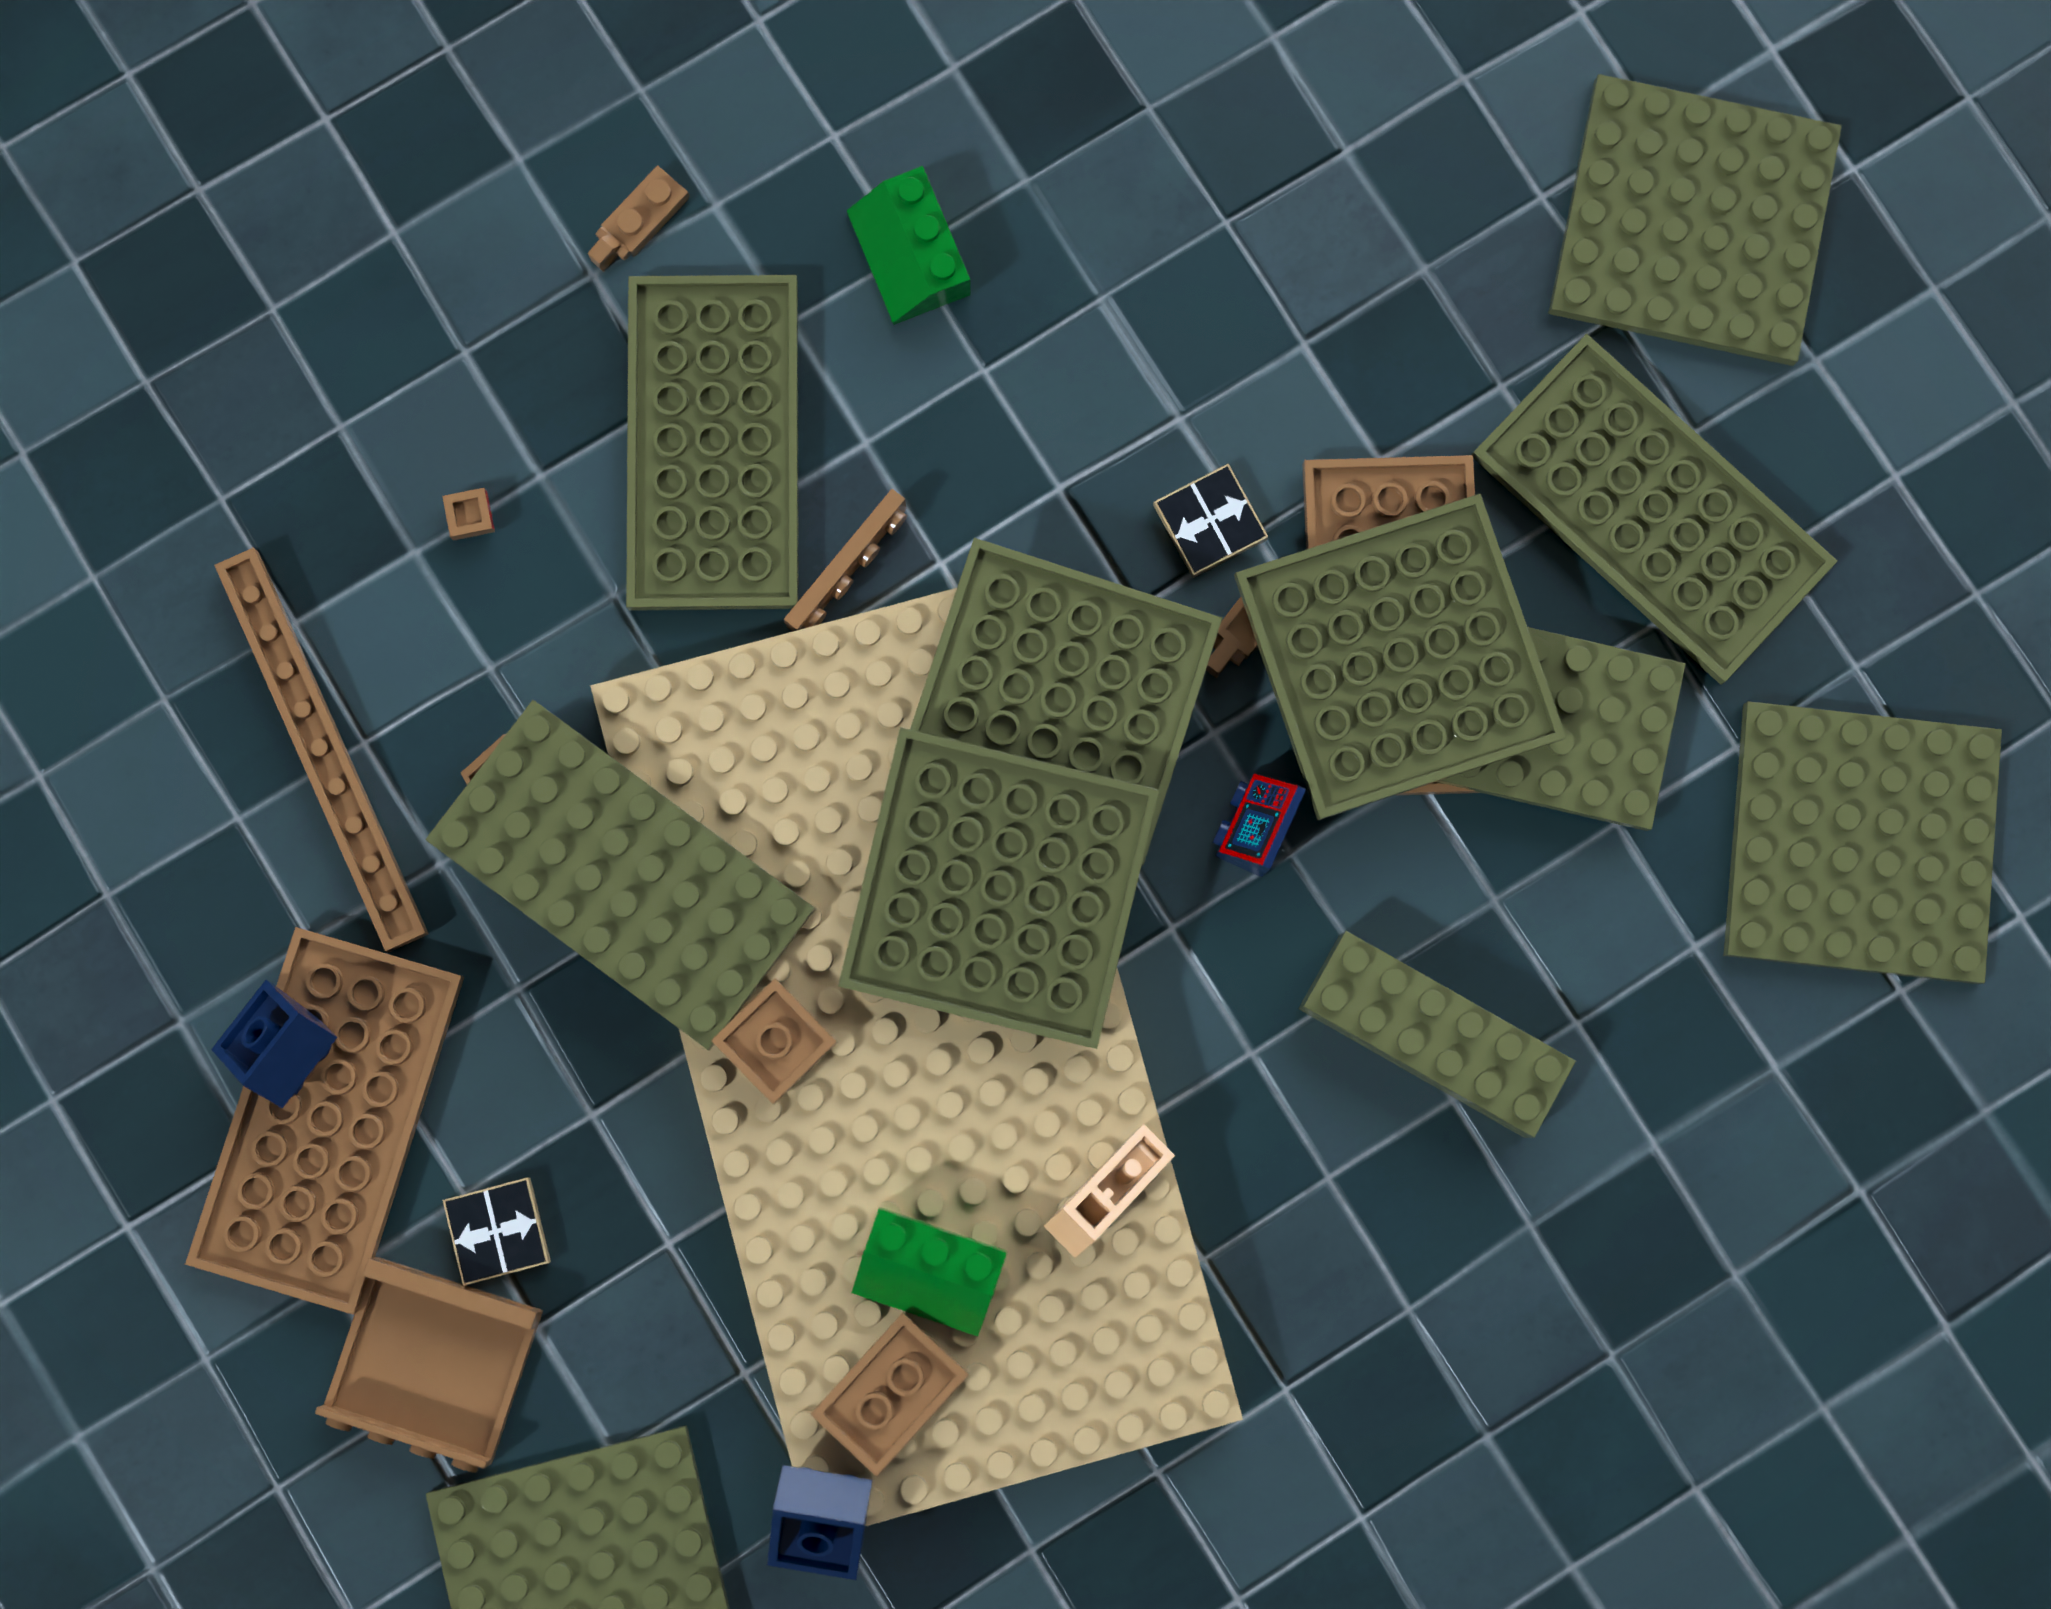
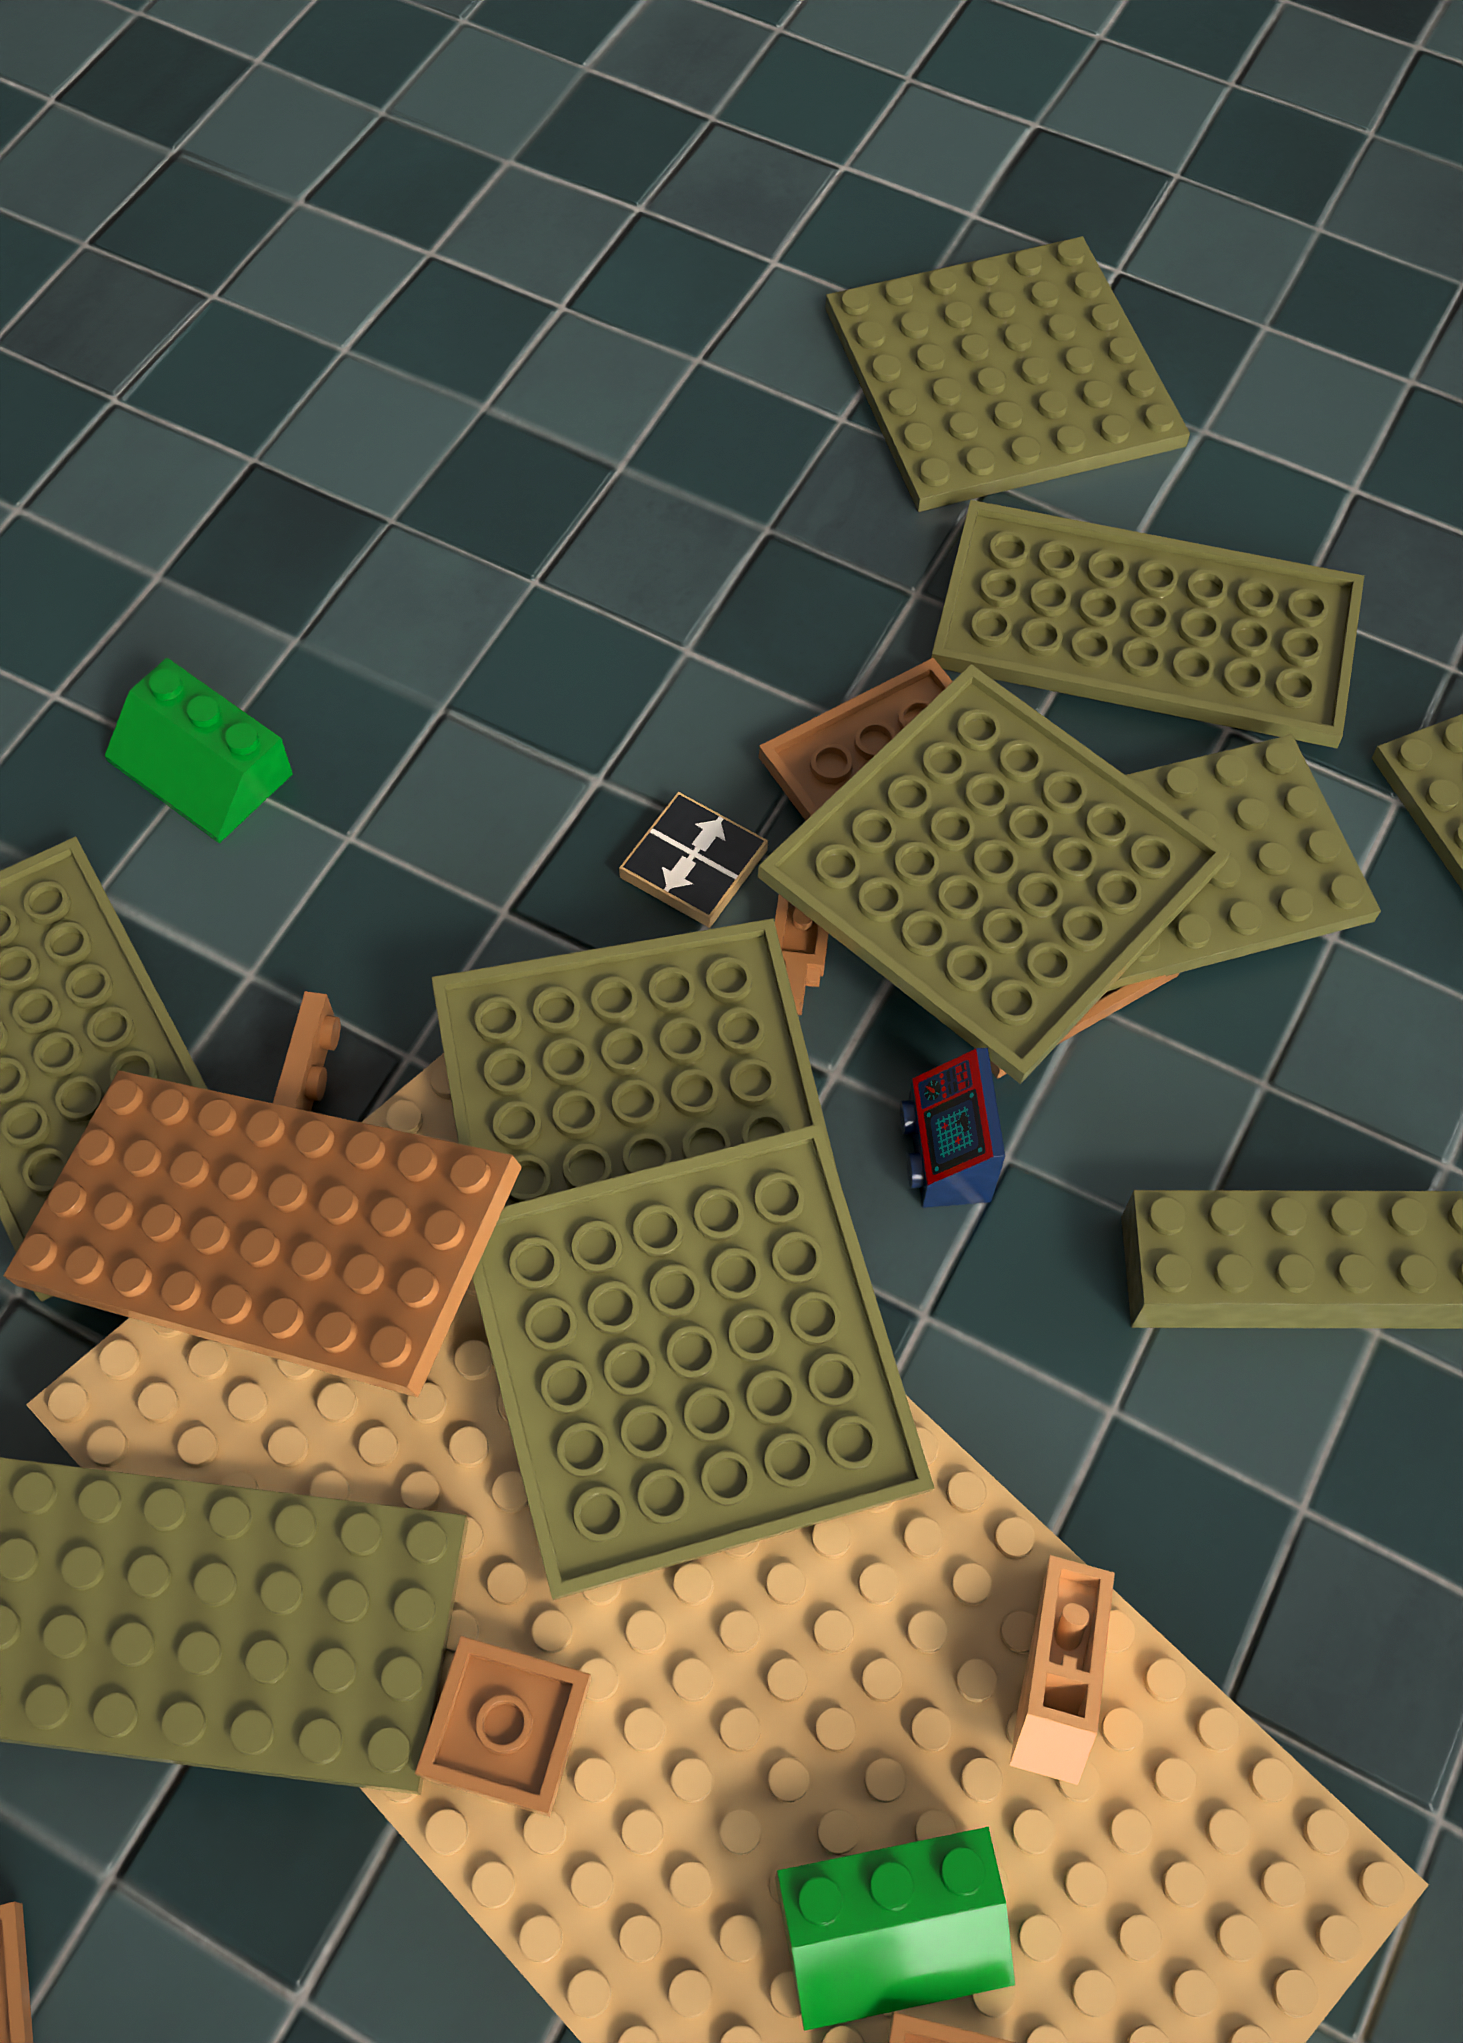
camera: 25 degrees left, 20 degrees down
none -> medium nougat plate [3,1070,522,1398]

